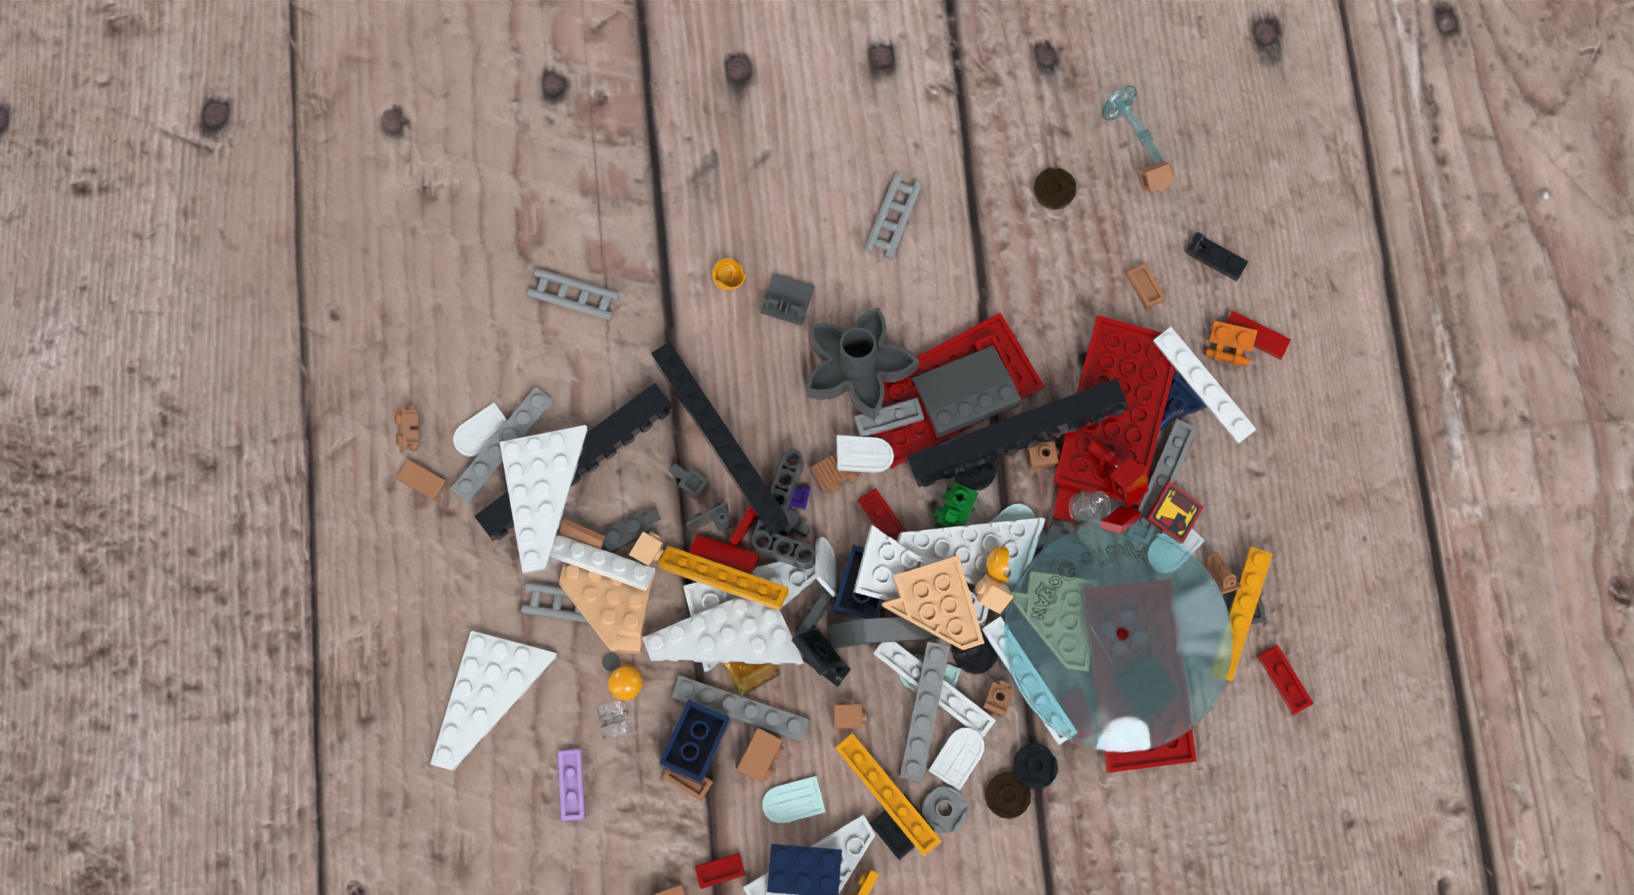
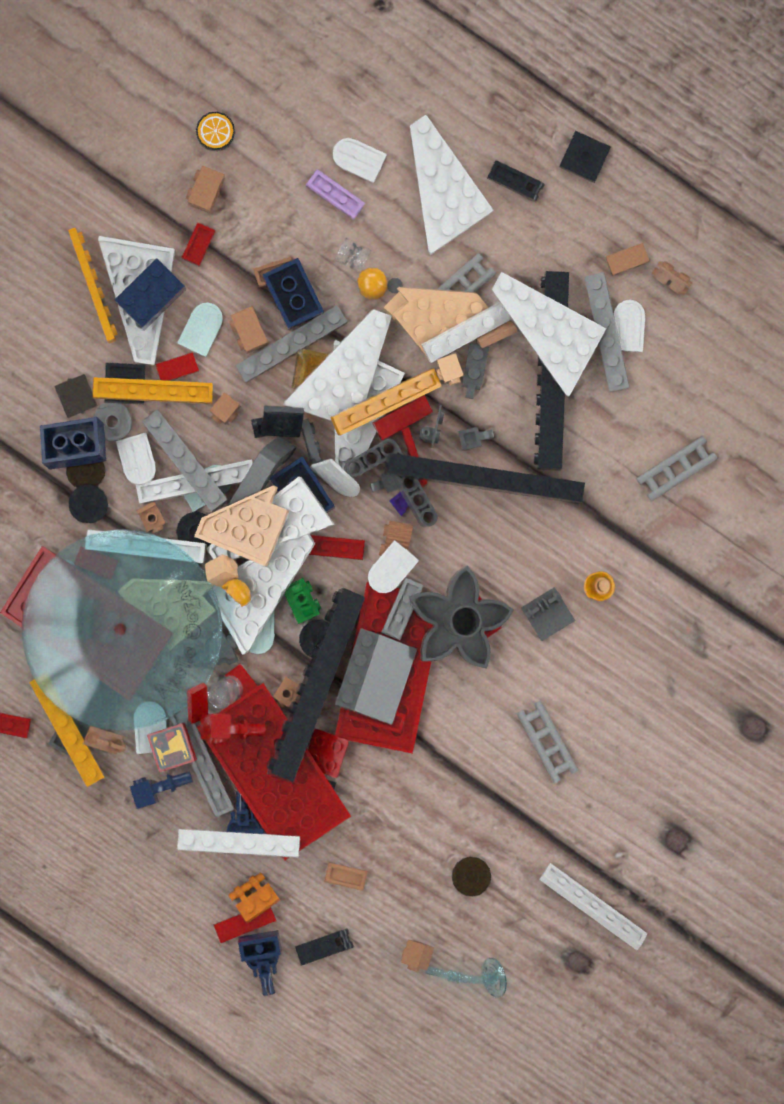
camera: 130 degrees right, 10 degrees up
none -> dark blue brick [40,417,107,470]
none -> clear smoke piece [54,374,98,418]
none -> dark blue brick [129,771,193,809]
none -> red tile [155,352,199,381]
none -> dark blue brick [238,930,282,996]
none -> red hinge [308,728,350,778]
none -> white window [333,138,387,183]
none -> black plate [487,160,545,202]
none -> white plate [539,863,647,950]
none -> black plate [559,131,611,183]

